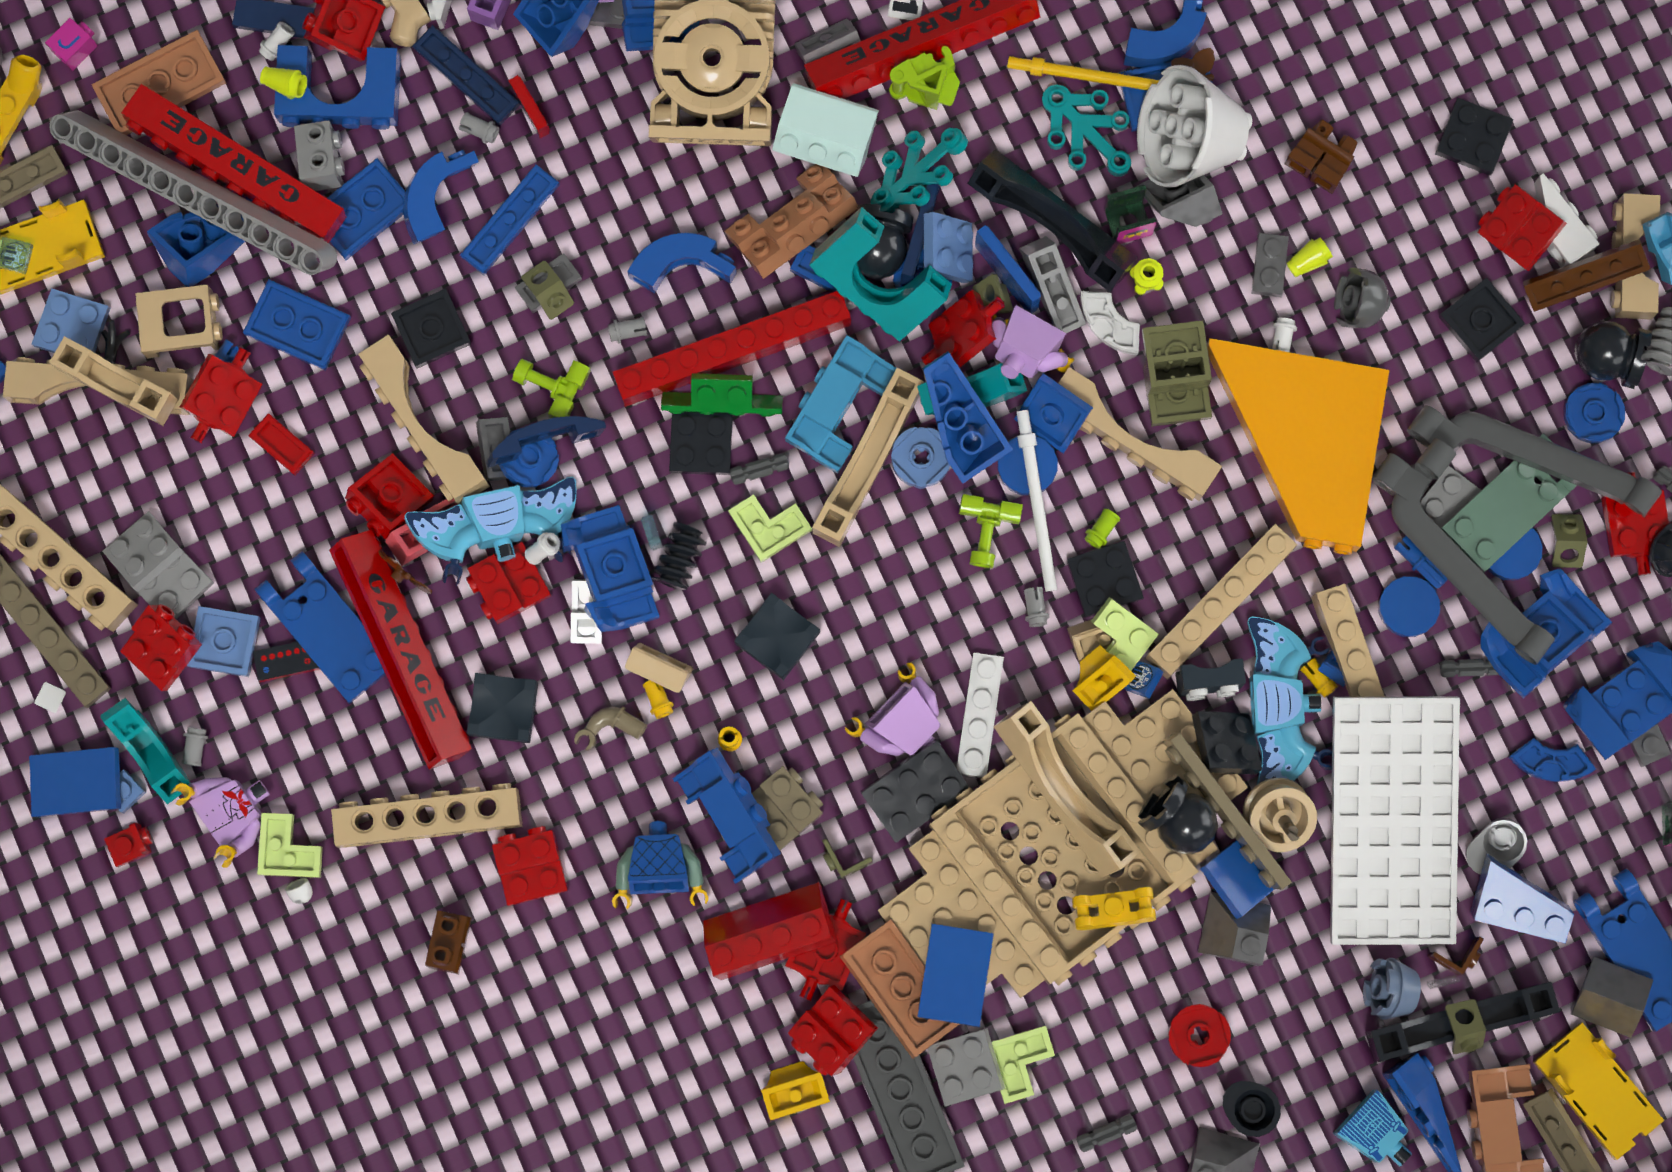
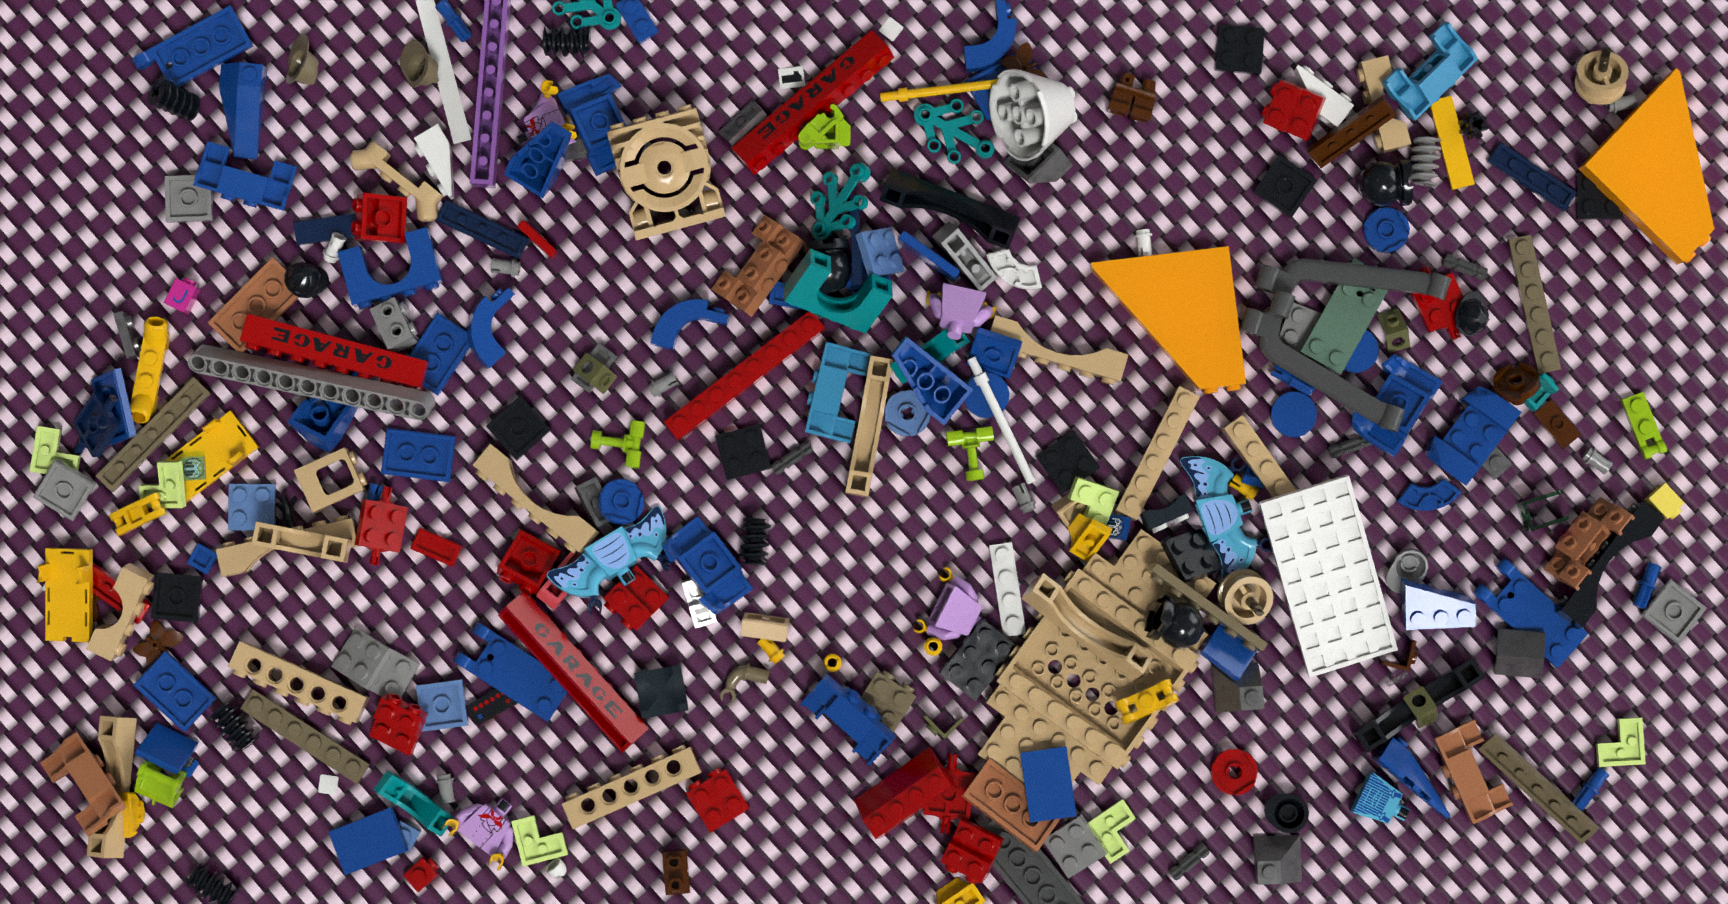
camera: 20 degrees left, 5 degrees up
neon yellow cone [260,66,307,99] -> none
reddish brown piece [378,549,432,594] -> none
blue tile [460,165,560,275] -> none
dark blue slope [486,416,606,468] -> none
white pin [525,532,560,565] -> none
blue torso [612,821,708,909] -> none
clear light blue tile [641,514,663,551] -> none
green bracket [661,373,783,417] -> none
yellowish green plate [728,494,812,563] -> none
black brick [734,592,820,681] -> none
light aqua slope [772,83,879,177] -> none
red plate [921,290,1005,368] -> none
olive bracket [973,274,1013,314] -> none
lime pin [1085,508,1120,549] -> none
clear green piece [1104,185,1157,244] -> none
neon yellow brick [1130,258,1163,295] -> none
olive bracket [1142,320,1212,427] -> none
flat silver plate [1251,233,1289,297] -> none
neon yellow cone [1286,237,1333,278] -> none
dark grey cylinder [1334,268,1391,328] -> none
sand blue cone [1363,958,1421,1020] -> none
yellow piece [1533,1022,1664,1160] -> none
none -> black piece [284,262,329,298]
none -> yellow pin [924,637,942,656]

